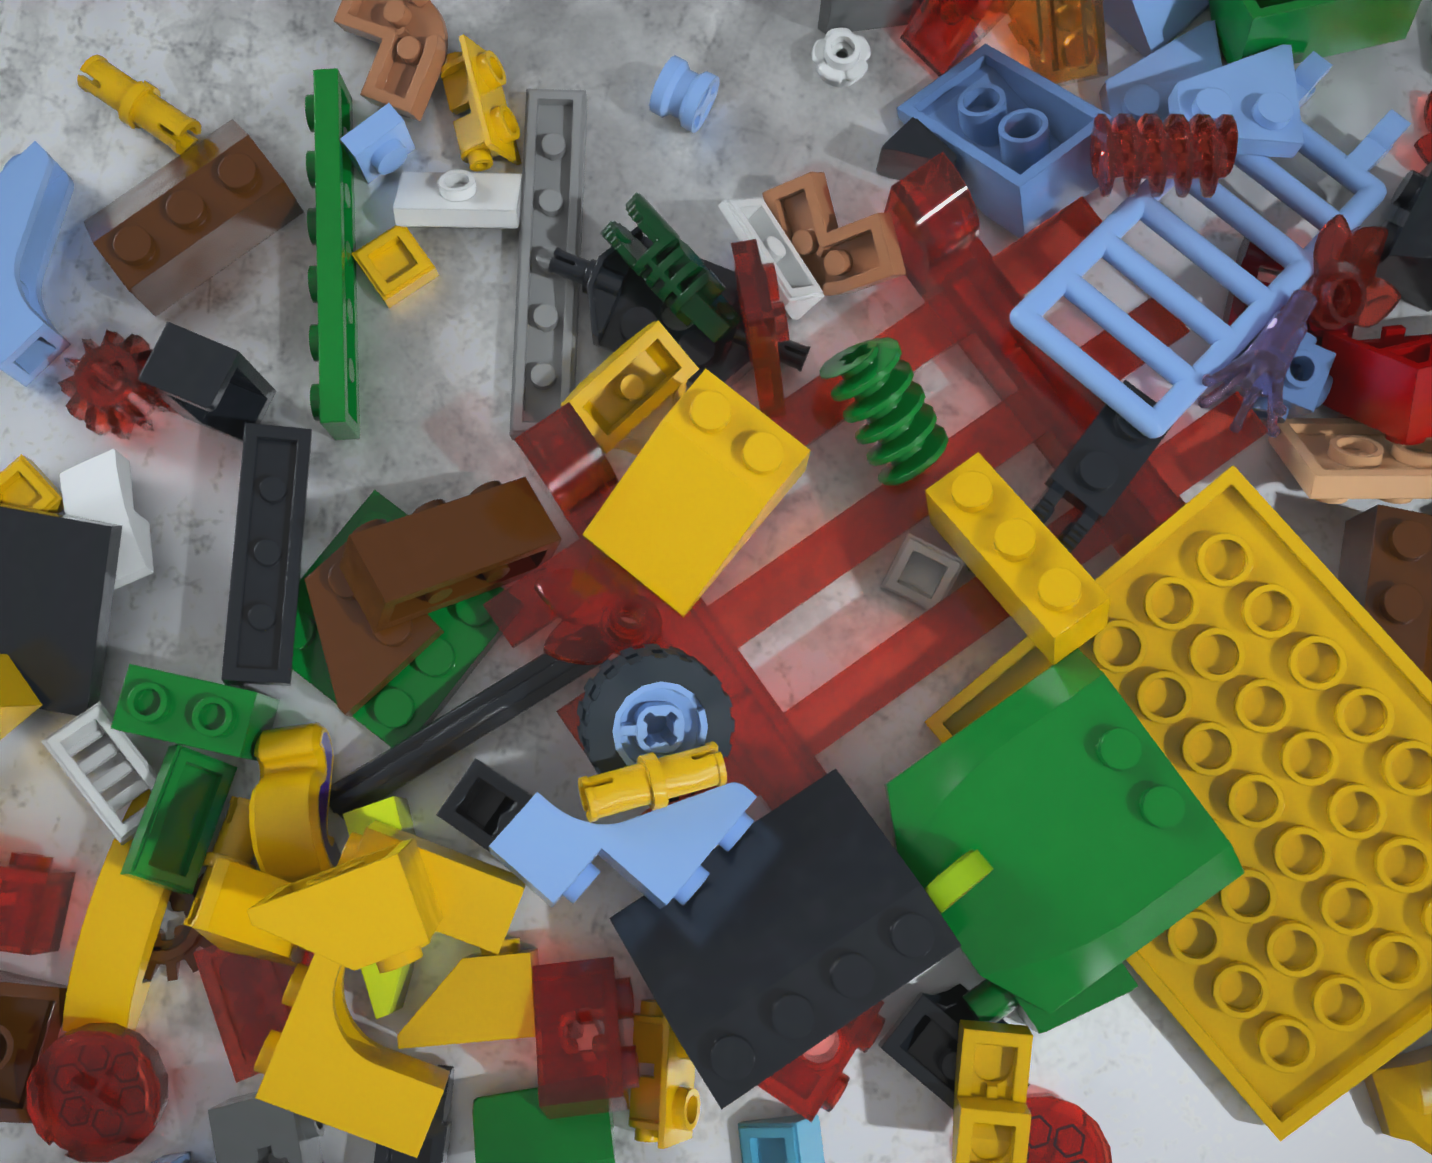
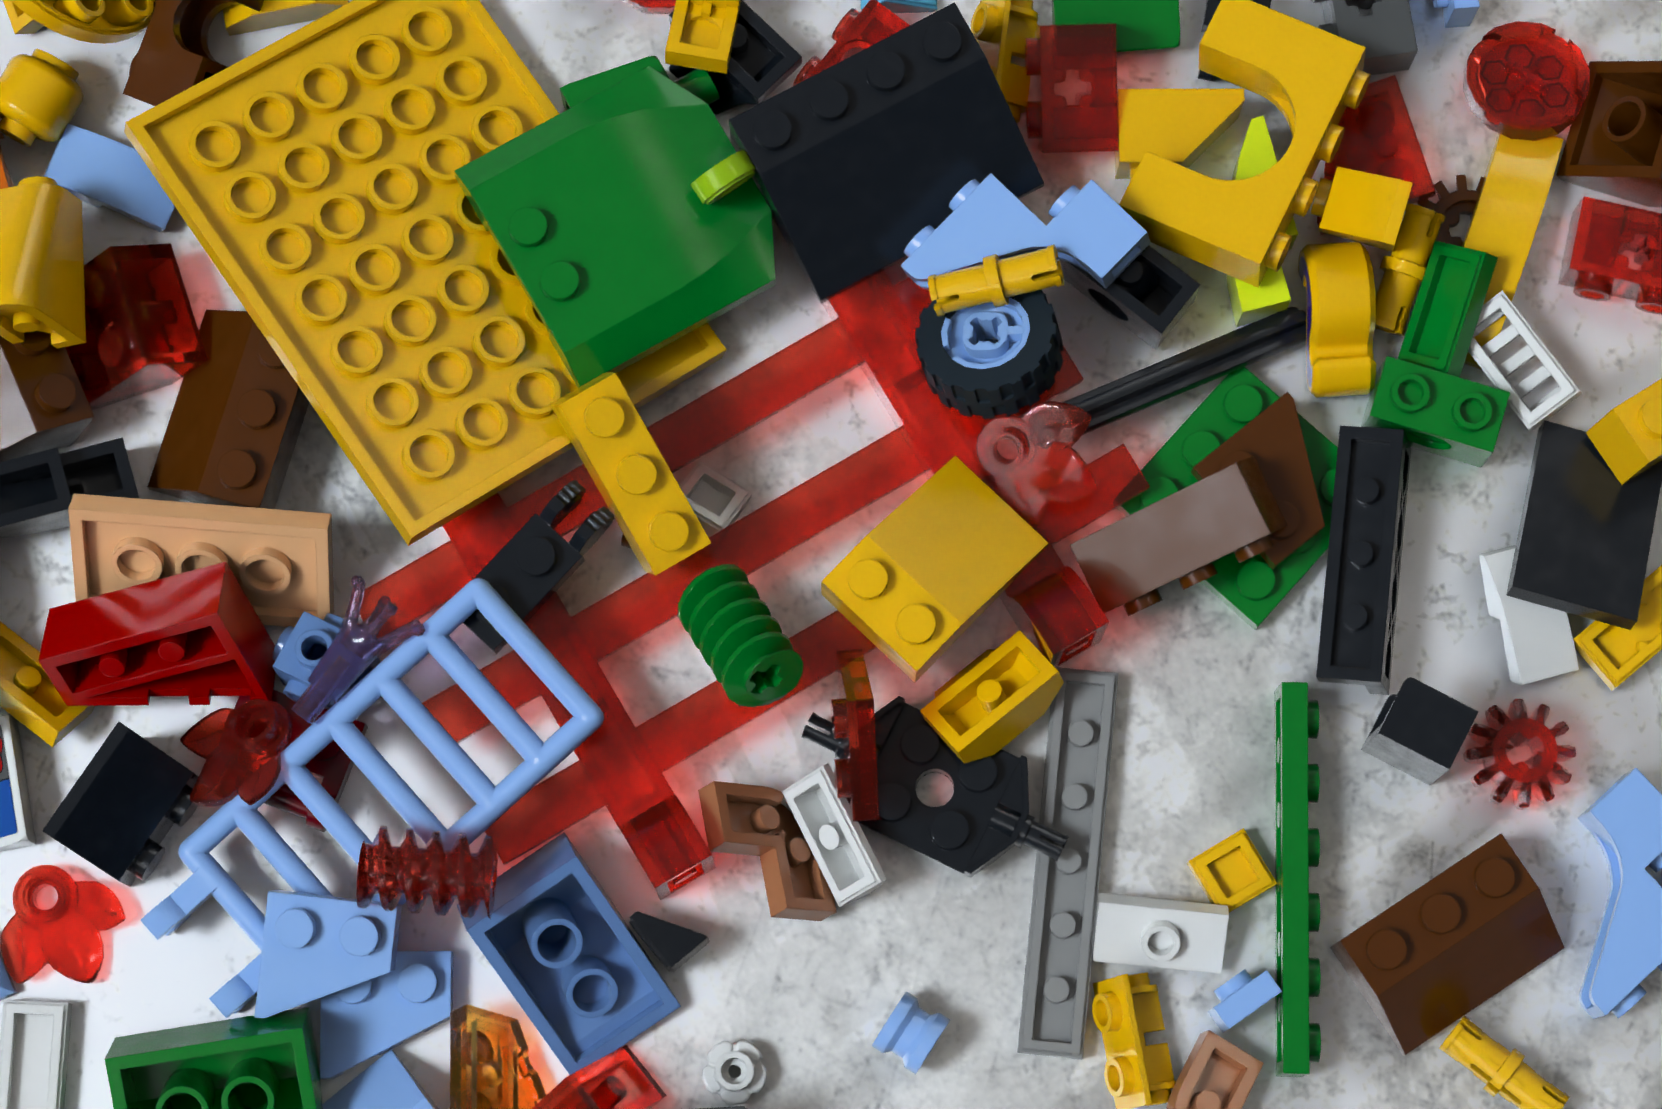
camera: 175 degrees left, 0 degrees up
yellow slope [247,837,443,973] -> none
dark green hinge [600,192,742,343] -> none

